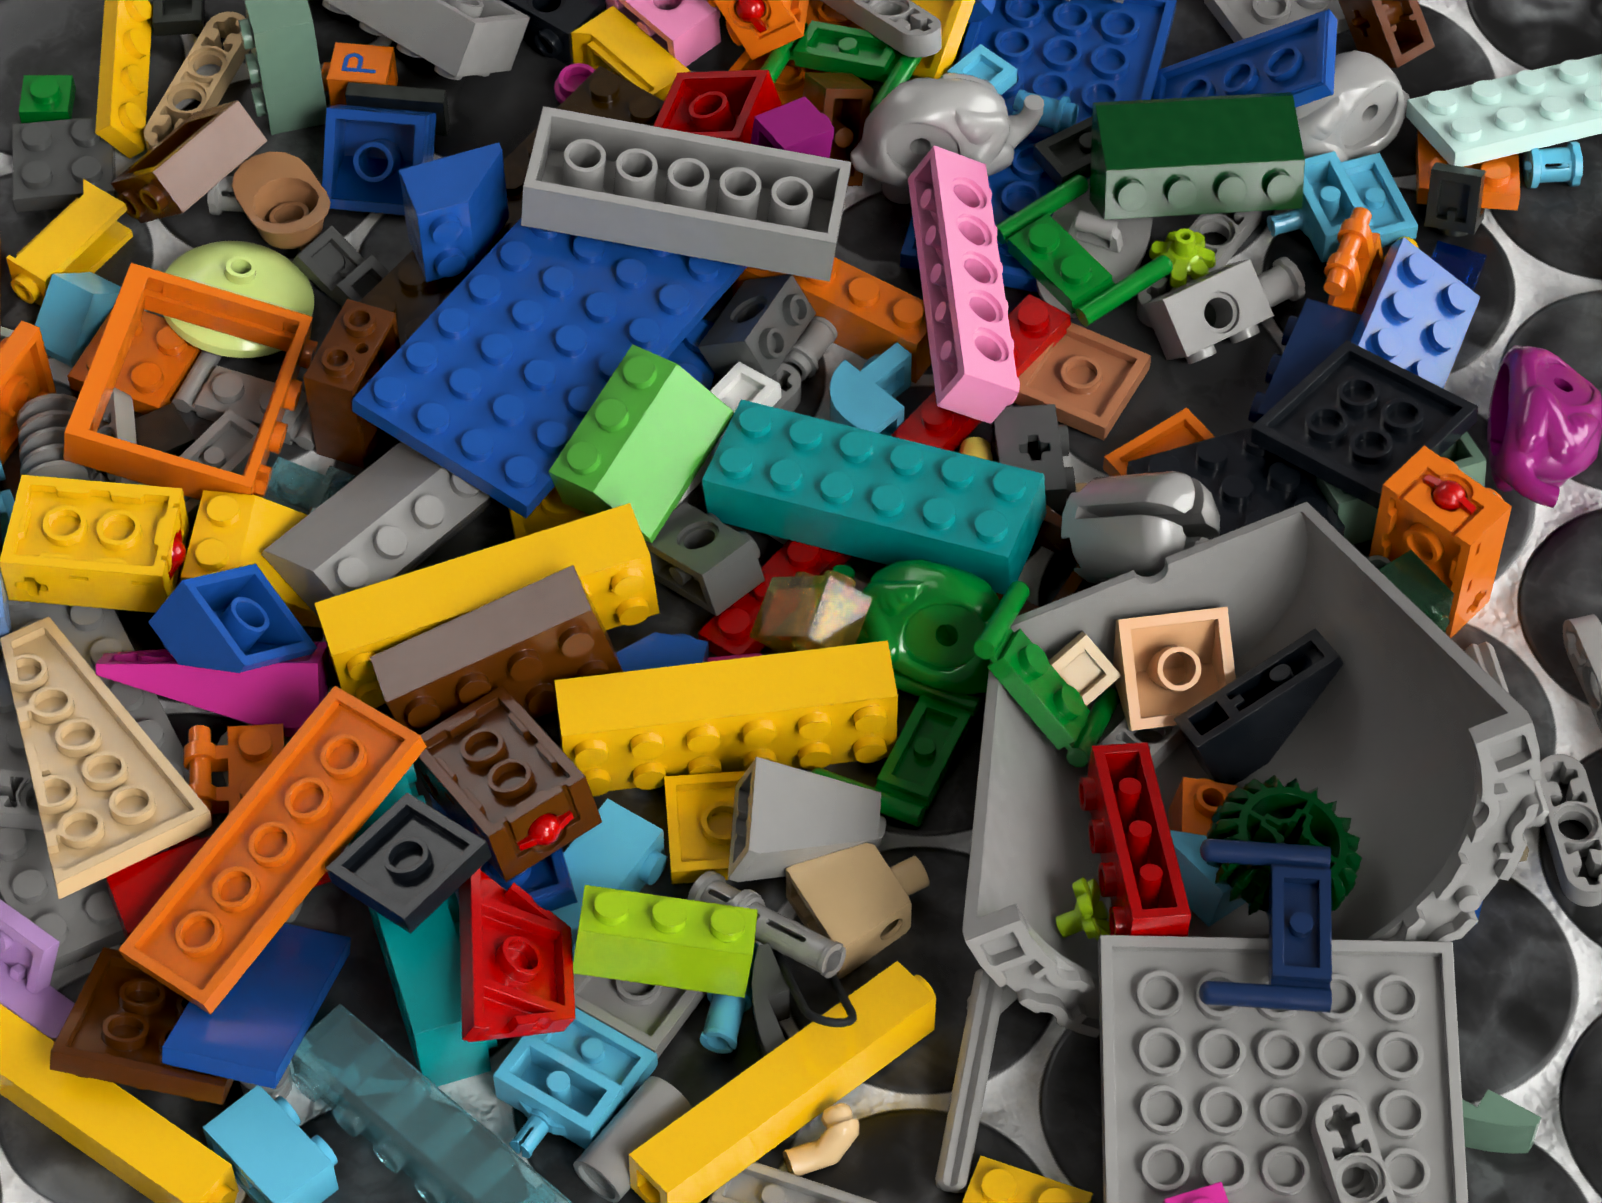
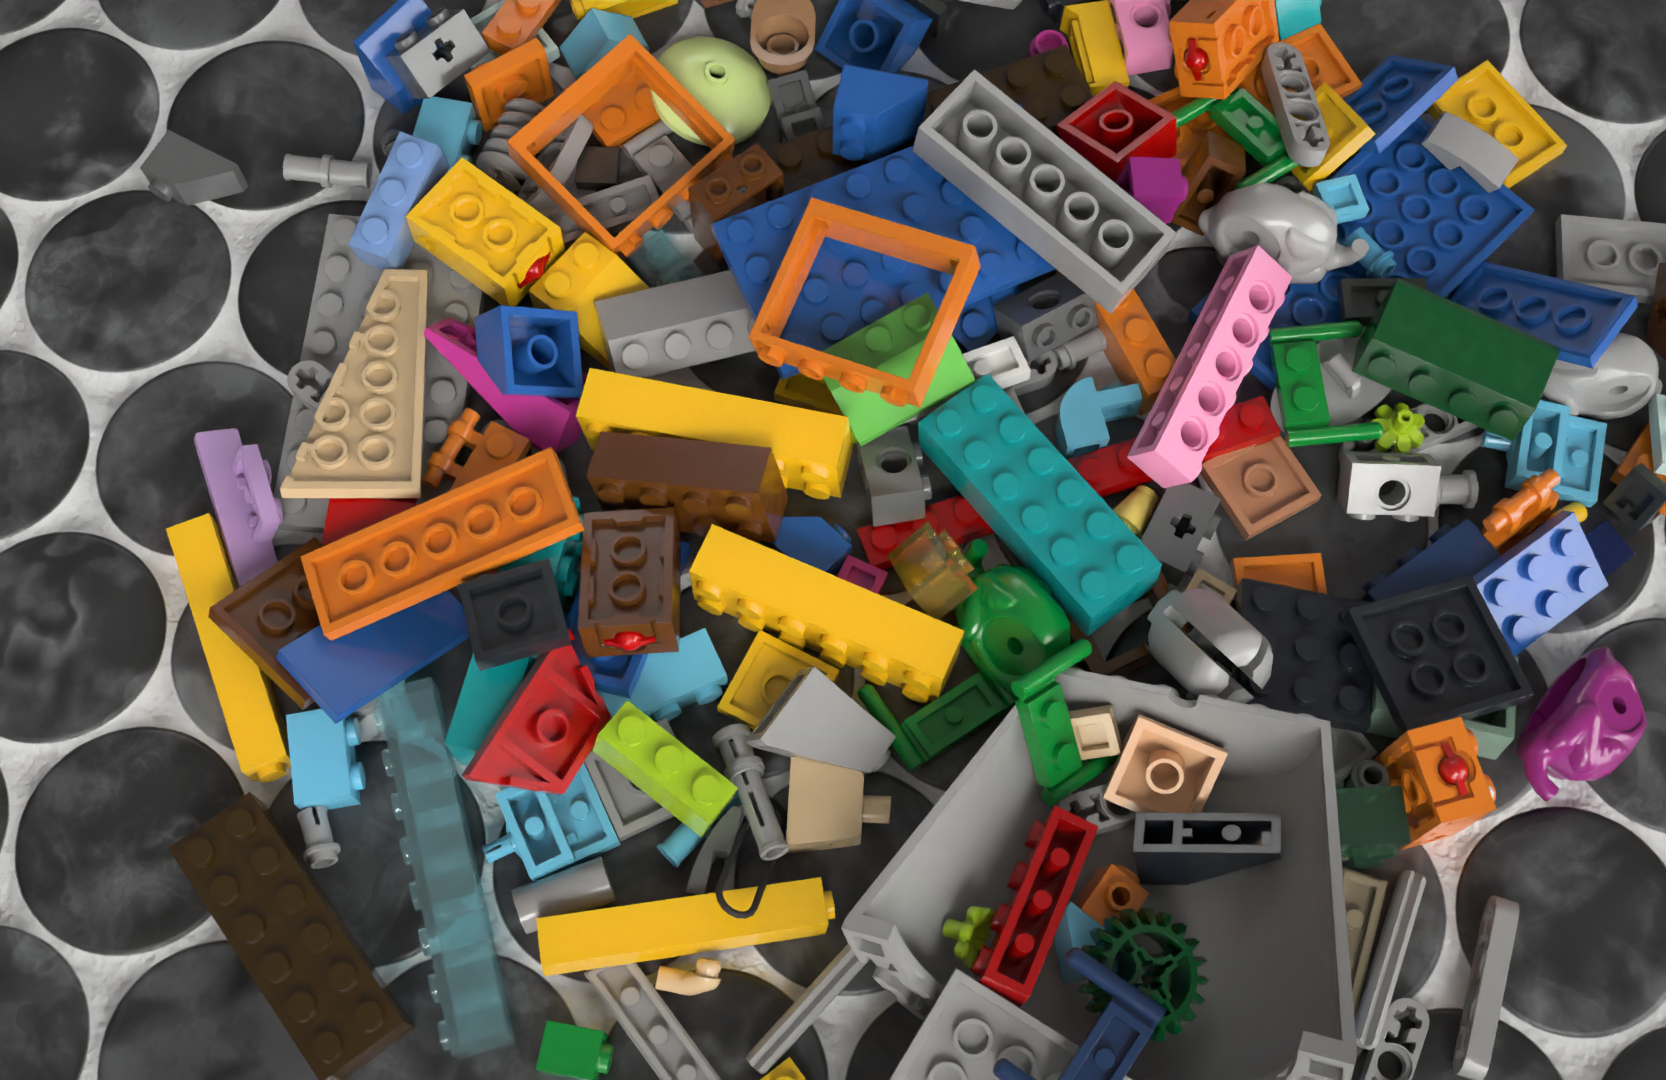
camera: 30 degrees right, 15 degrees up
none -> orange window [748,197,981,407]

